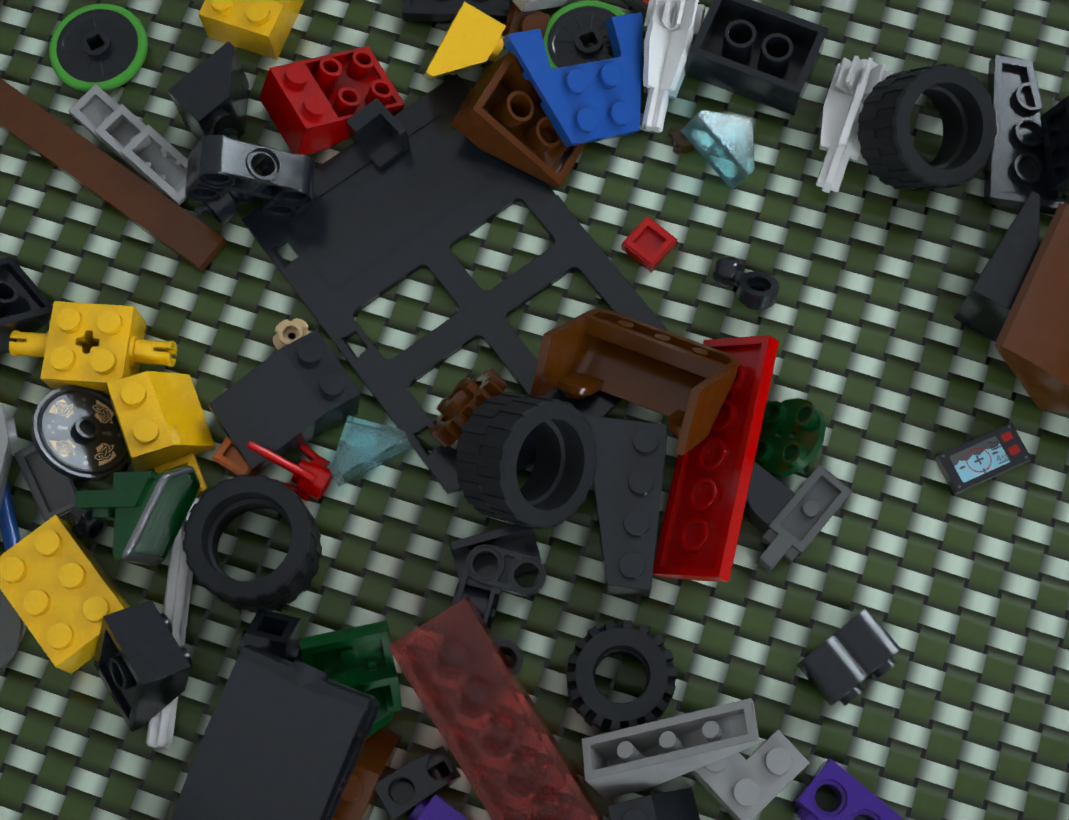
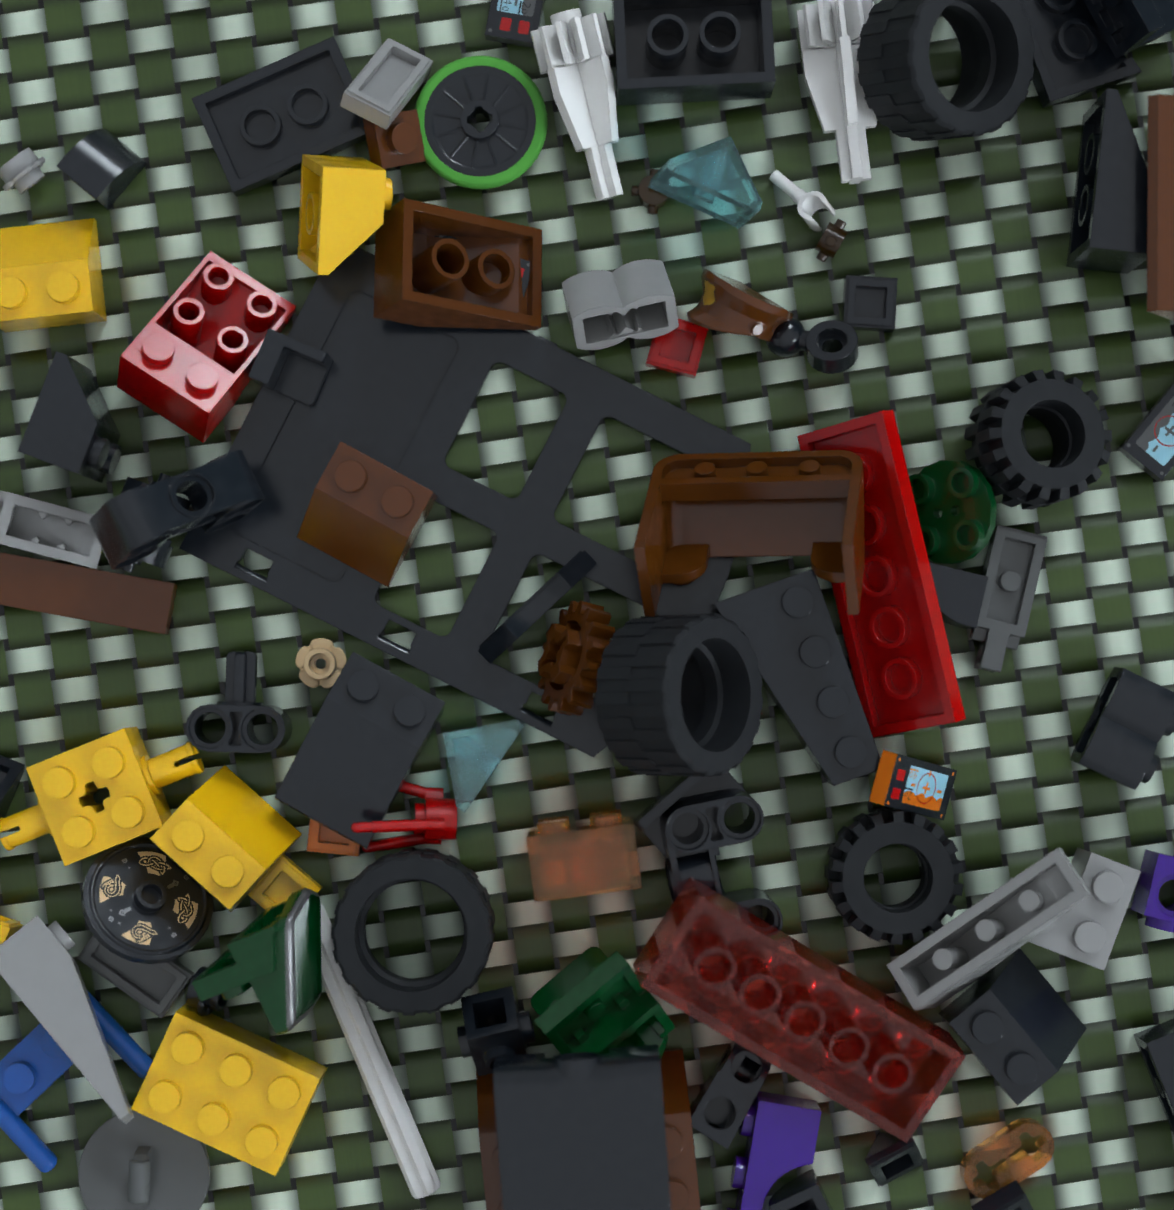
camera: 30 degrees left, 15 degrees up
black slope [94,600,192,732] -> none
blue wing [502,12,643,147] -> none
none -> black beam [185,651,292,753]
none -> reddish brown slope [297,441,438,587]
none -> black tile [478,550,597,664]
none -> clear orange brick [526,809,642,902]
none -> light grey brick [562,259,679,350]
none -> reddish brown hat [687,269,794,342]
none -> white hand [769,170,836,232]
none -> dark brown piece [815,219,848,262]
none -> black tile [842,275,898,332]
none -> tile [869,750,957,820]
none -> black tyre [964,369,1112,509]

